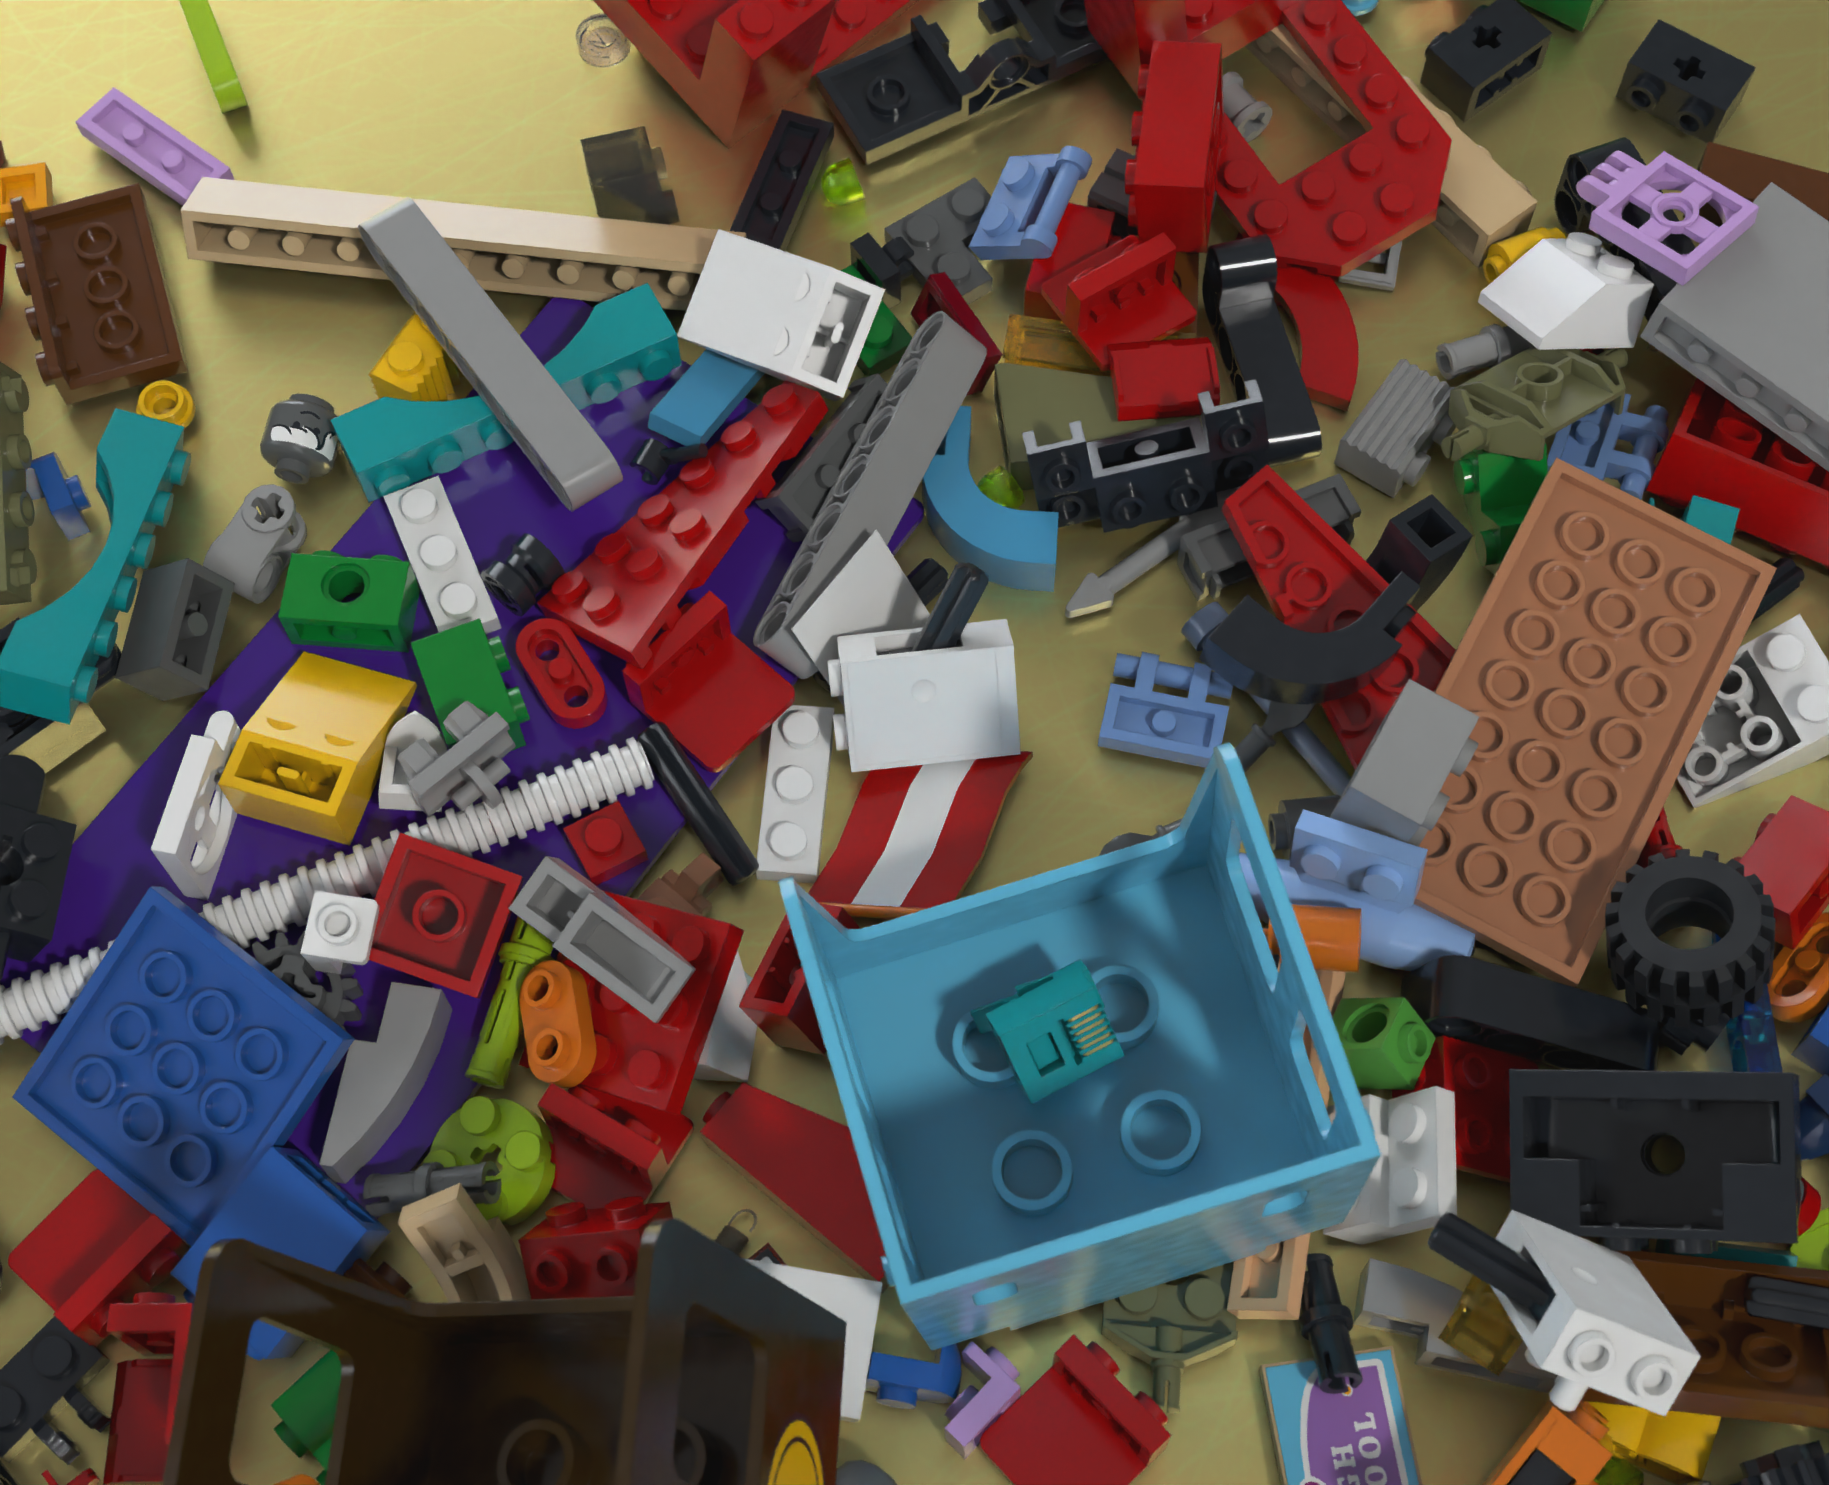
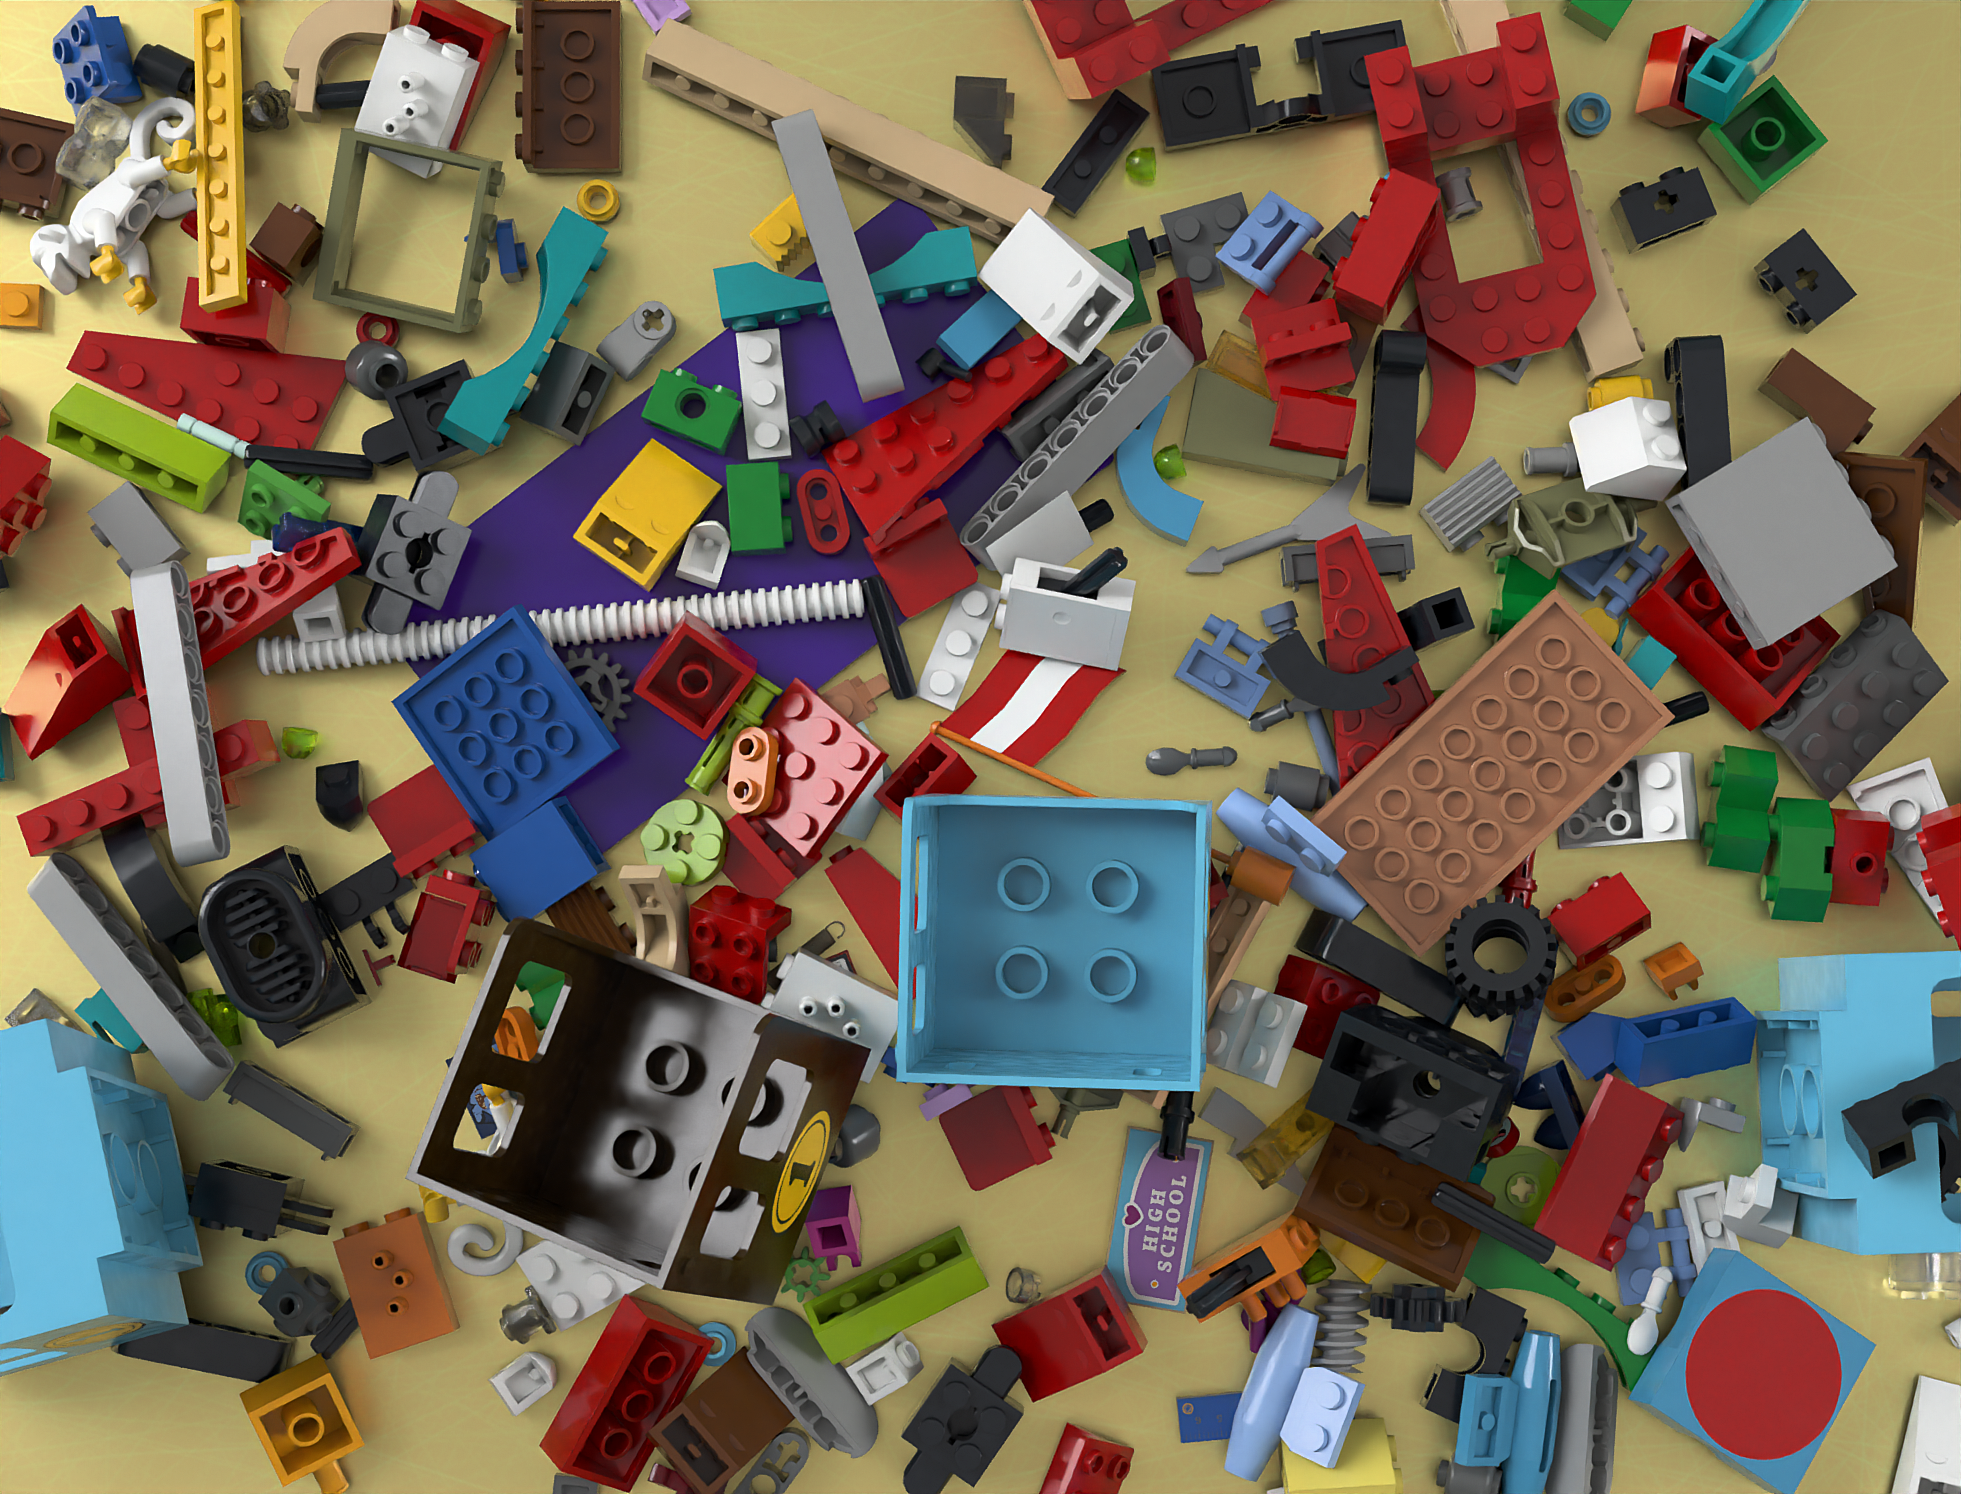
camera: 15 degrees right, 20 degrees up
white piece [151,711,241,901] -> none
dark grey head [260,394,340,484] -> none
white bracket [300,891,380,974] -> none
light grey slope [319,982,452,1184] -> none
dark grey pin [363,1161,502,1217] -> none
light grey hips [397,701,516,817] -> none
light grey slope [508,856,696,1023] -> none
red plate [563,800,649,886] -> none
teal piece [970,959,1125,1104] -> none
black bracket [1022,379,1270,533] -> none
light grey slope [1329,679,1479,846] -> none
bright green brick [1332,997,1436,1090] -> none
white piece [1428,1210,1701,1416] -> none
lavender piece [1576,151,1759,286] -> none

